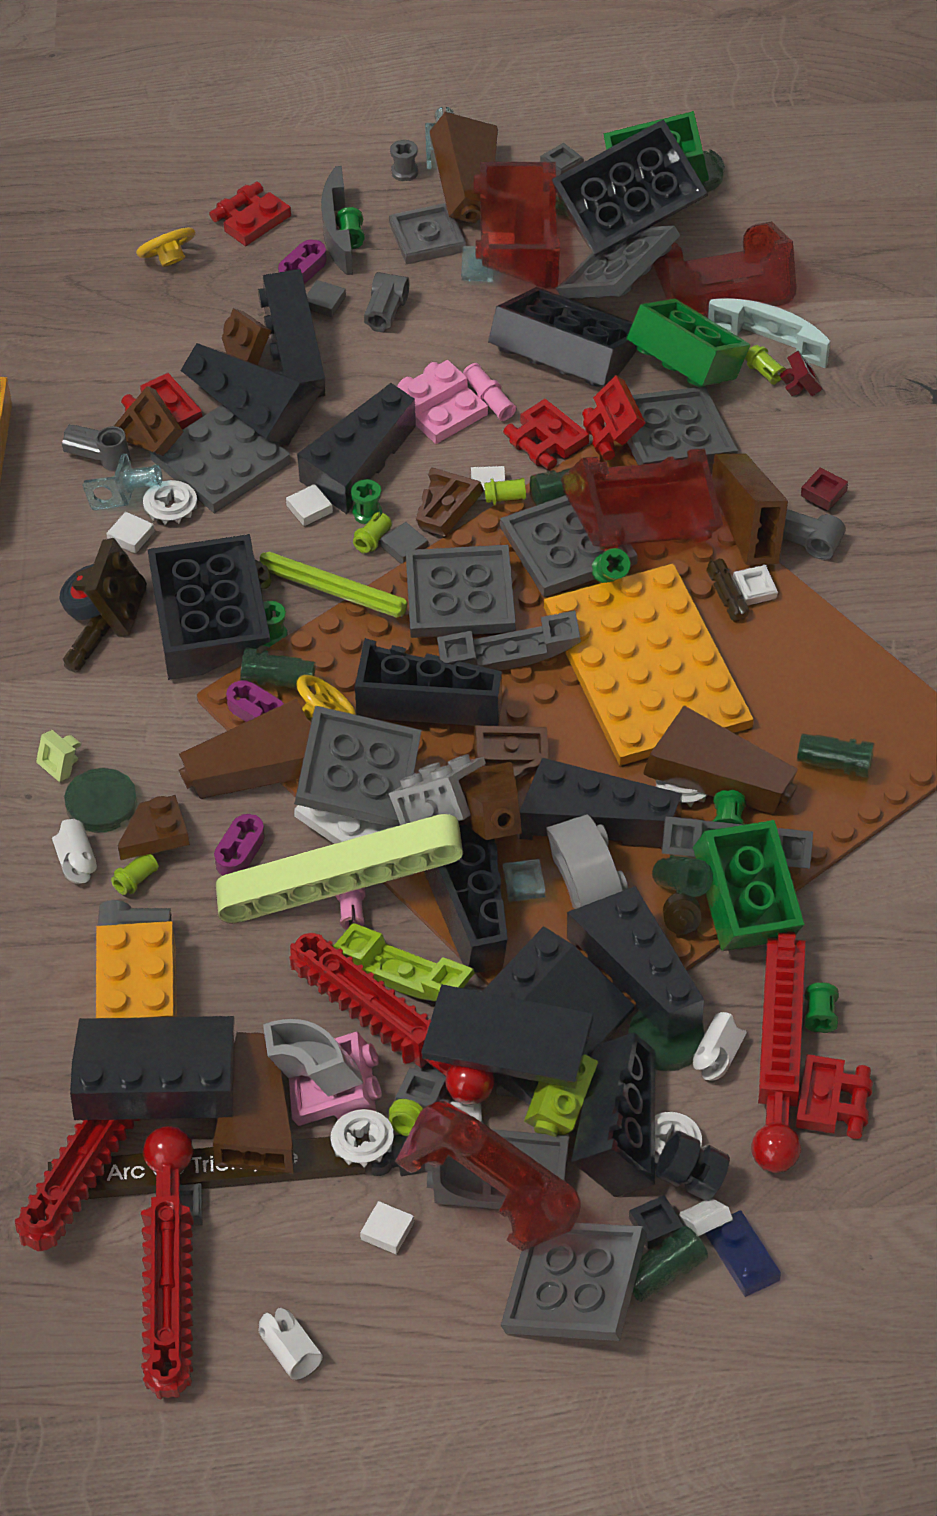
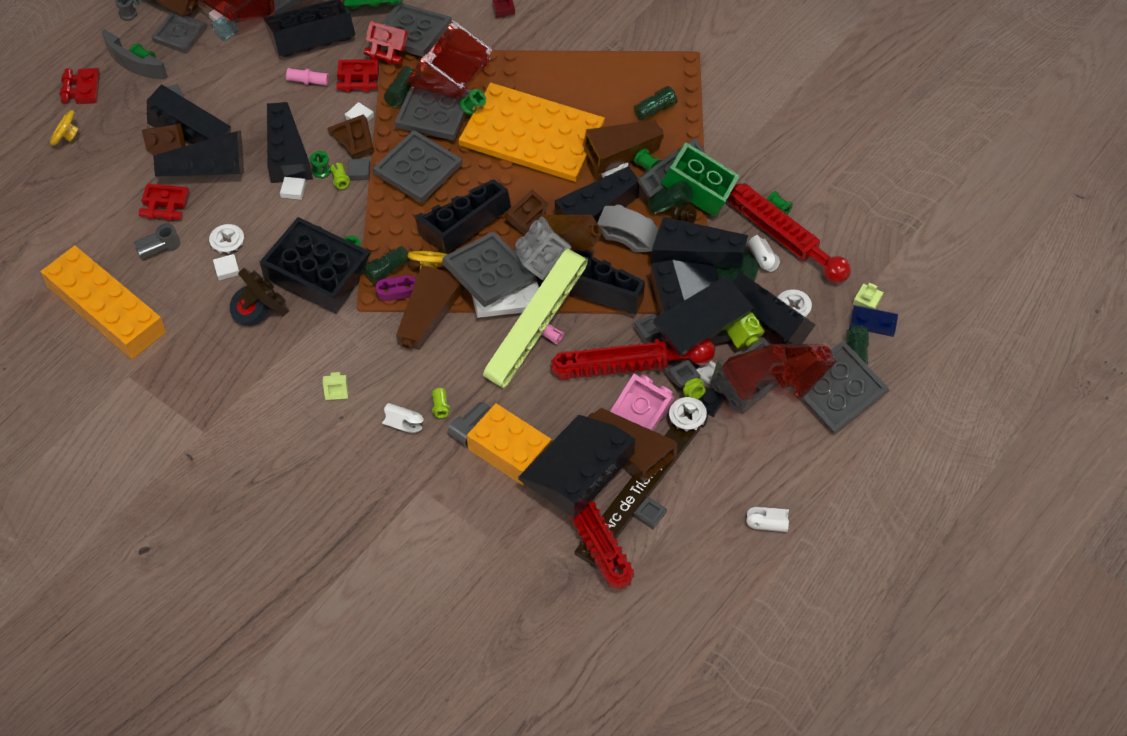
camera: 50 degrees left, 5 degrees up
dark brown axle [63,615,110,672] -> none
clear green tile [64,768,137,833] -> none
clear light blue bracket [82,453,163,510] -> none
reddish brown wing [114,386,184,456] -> none
reddish brown wing [117,795,190,860] -> none
red gear [141,1126,194,1399] -> none
dark grey plate [150,404,291,513] -> none
magenta beam [214,814,265,876] -> none
lime axle [259,552,408,618] -> none
light grey brick [263,1019,363,1097] -> none
magenta beam [278,239,327,284] -> none
lime slope [333,923,475,1001] -> none
white tile [360,1201,414,1255] -> none
dark grey piece [364,272,410,332] -> none
bright pink plate [397,360,488,444] -> none
dark grey slope [437,610,581,671] -> none
lime pin [484,478,526,505] -> none
clear light blue plate [503,859,545,902] -> none
black plate [629,1195,684,1249] -> none
black wheel [656,1130,730,1201] -> none
white tile [678,1198,733,1236] -> none
dark brown axle [706,558,749,621] -> none
reddish brown slope [711,454,788,565] -> none
white tile [733,565,778,606] -> none
dark grey piece [783,509,846,560] -> none
red plate [795,1054,873,1139] -> none
none -> yellowish green tile [853,283,884,313]

